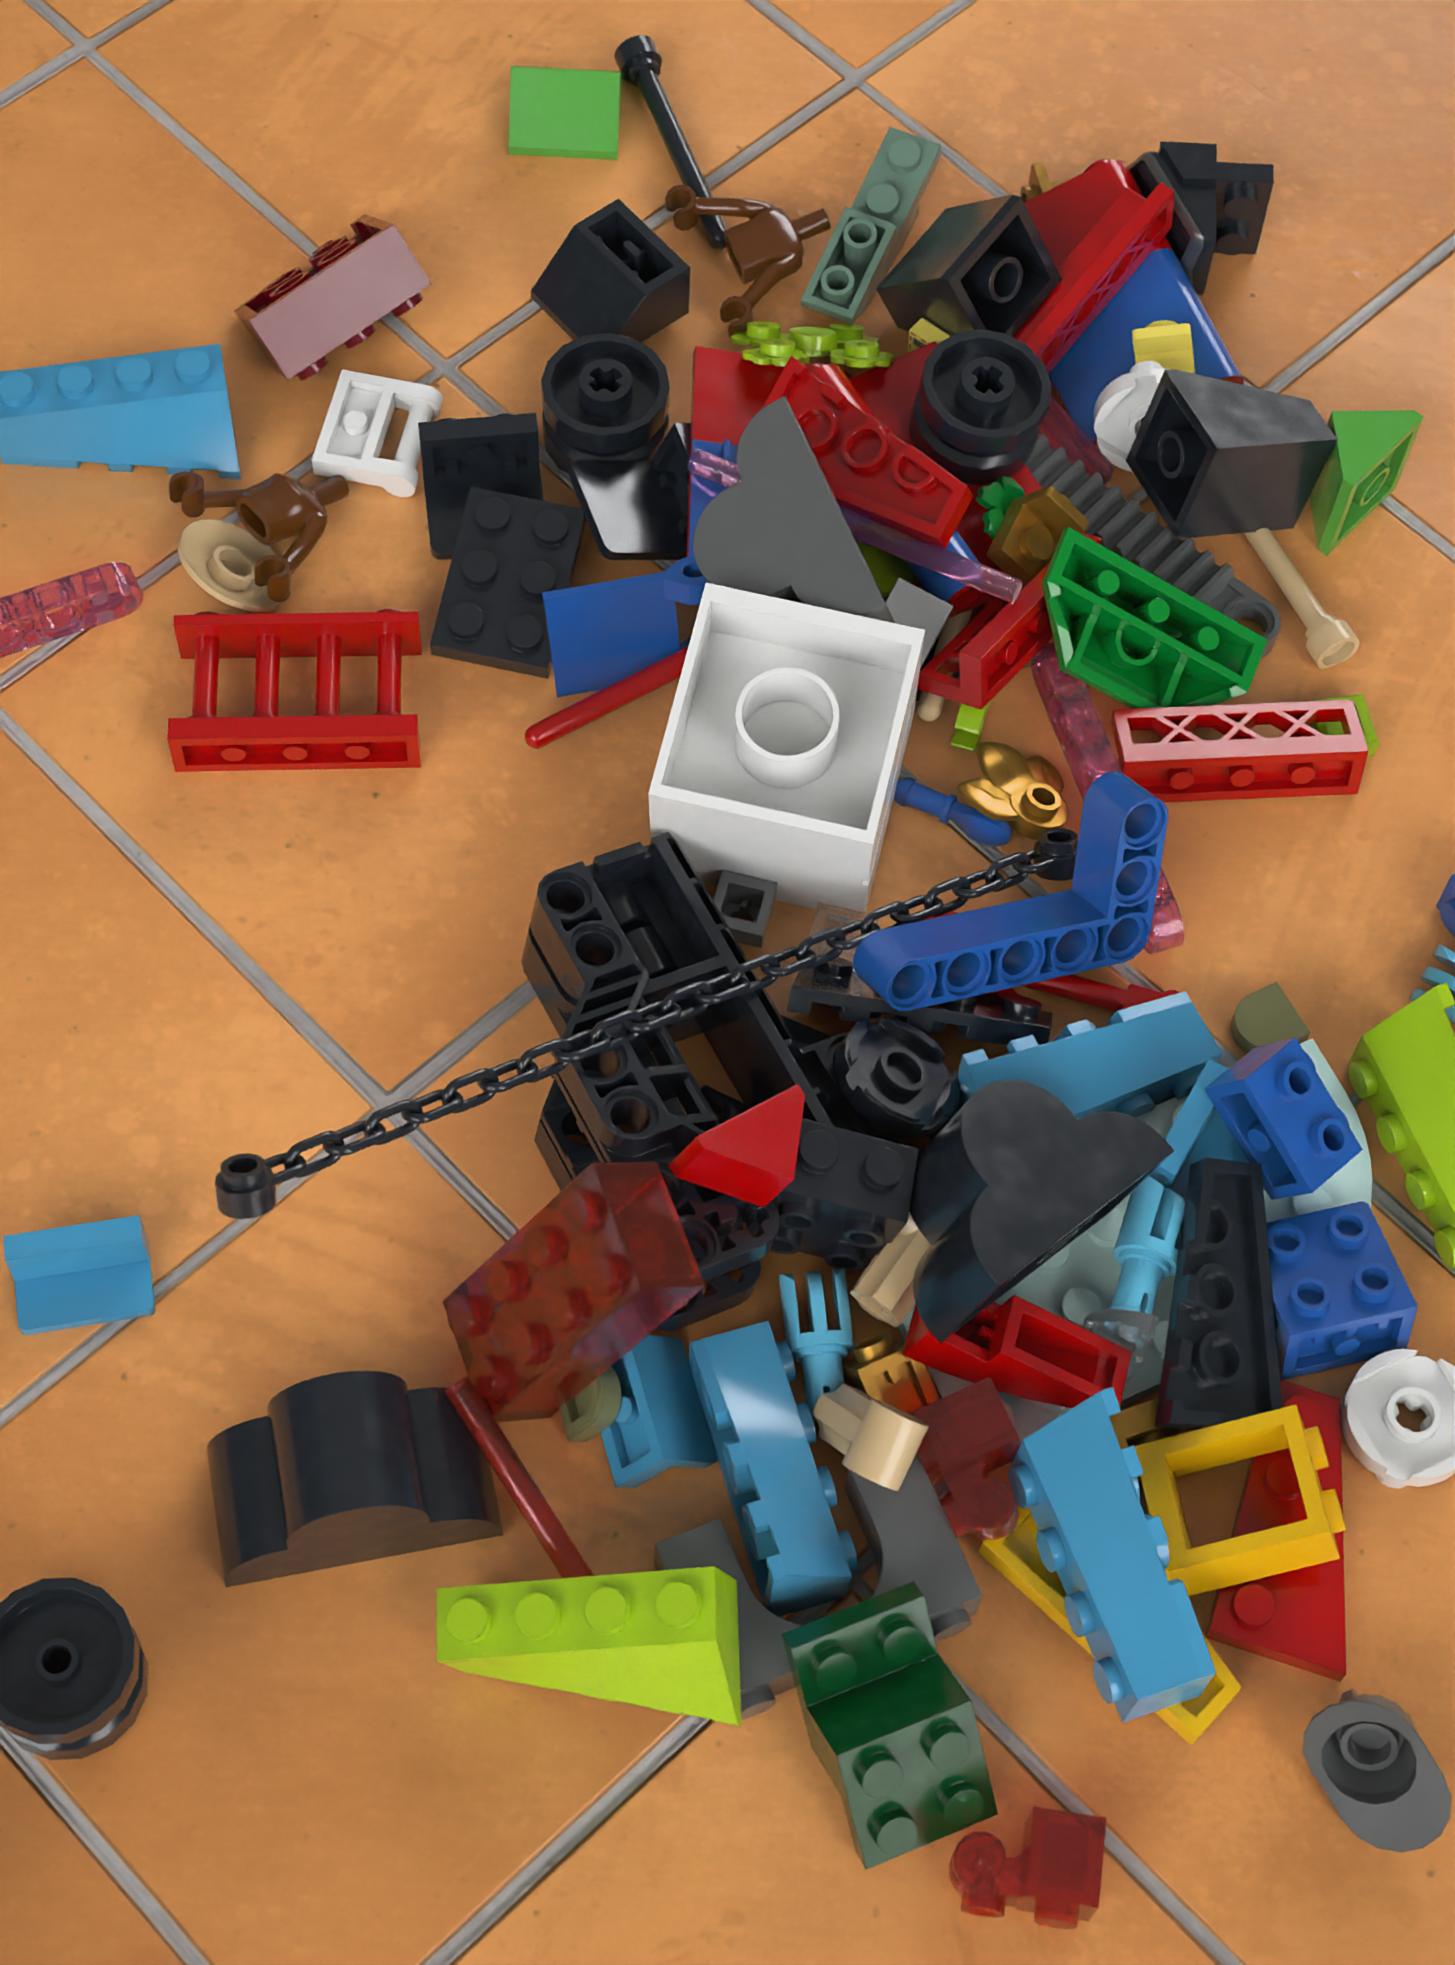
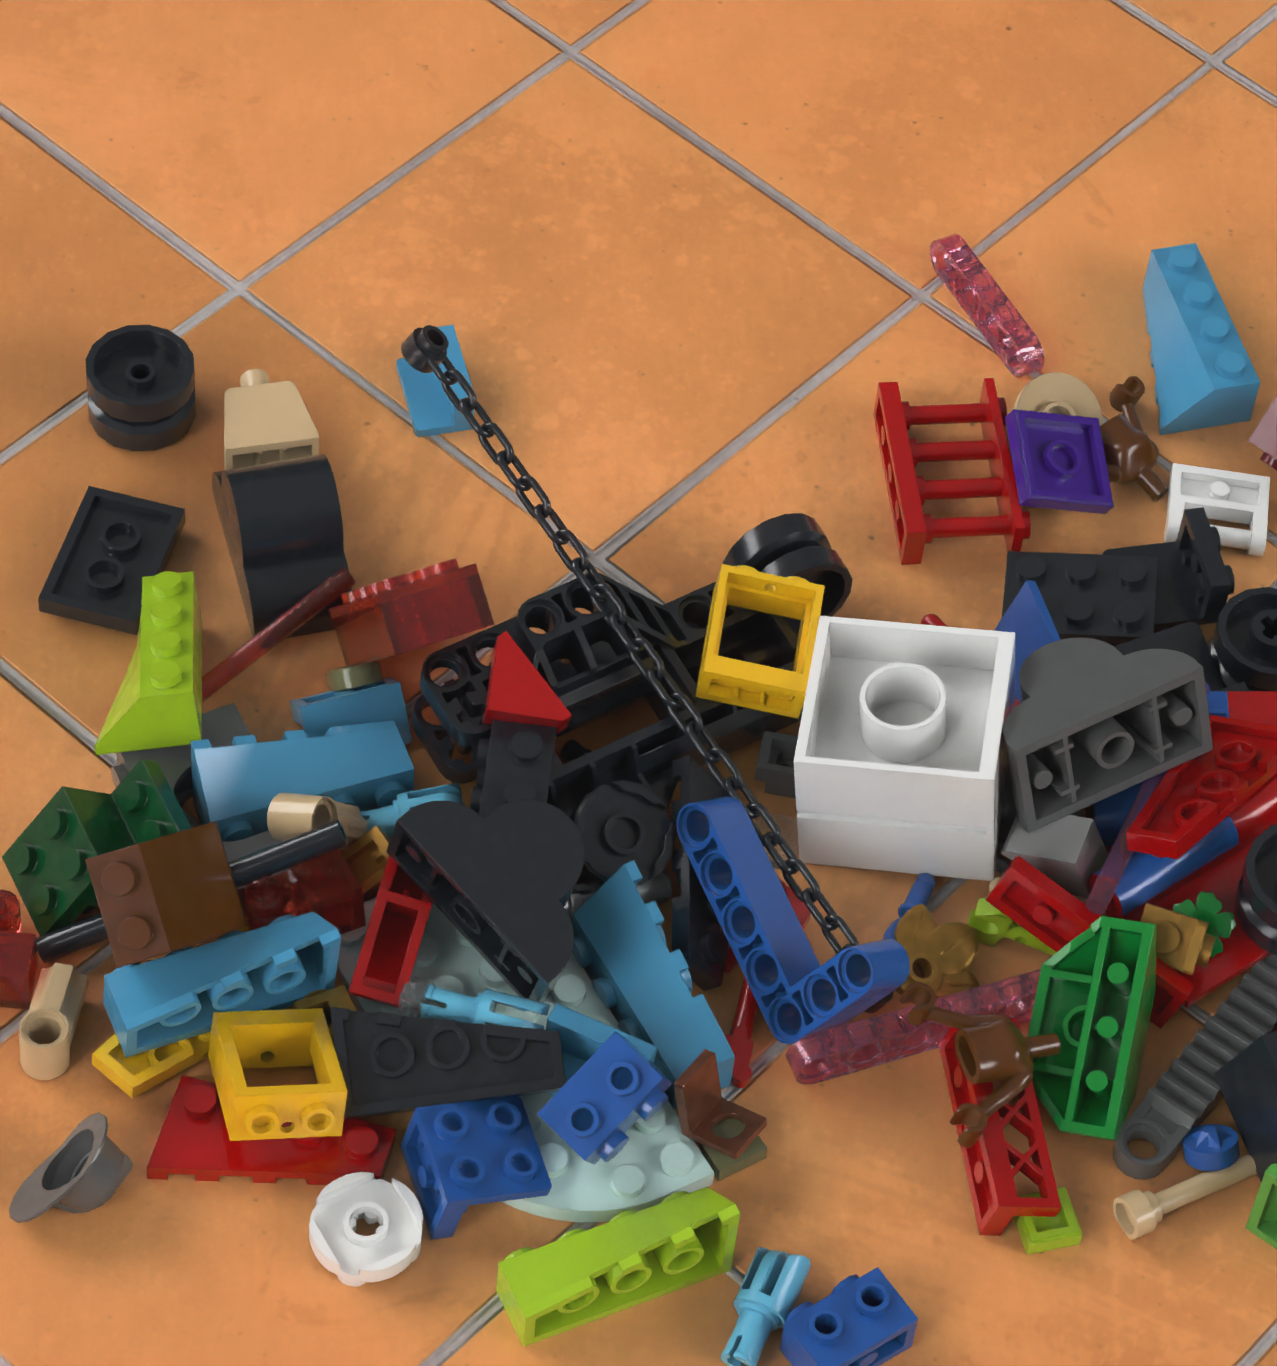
camera: 85 degrees right, 10 degrees down
none -> tan piece [19,962,89,1080]
none -> black piece [35,820,348,963]
none -> black plate [38,486,186,635]
none -> reddish brown slope [85,821,248,968]
none -> tan torso [224,369,319,470]
none -> copper bracket [674,1049,767,1159]
none -> yellow window [695,564,825,719]
none -> black wheel [723,513,853,637]
none -> reddish brown piece [899,982,1060,1148]
none -> dark purple tile [1005,409,1114,514]
none -> blue tile [1182,1124,1240,1171]

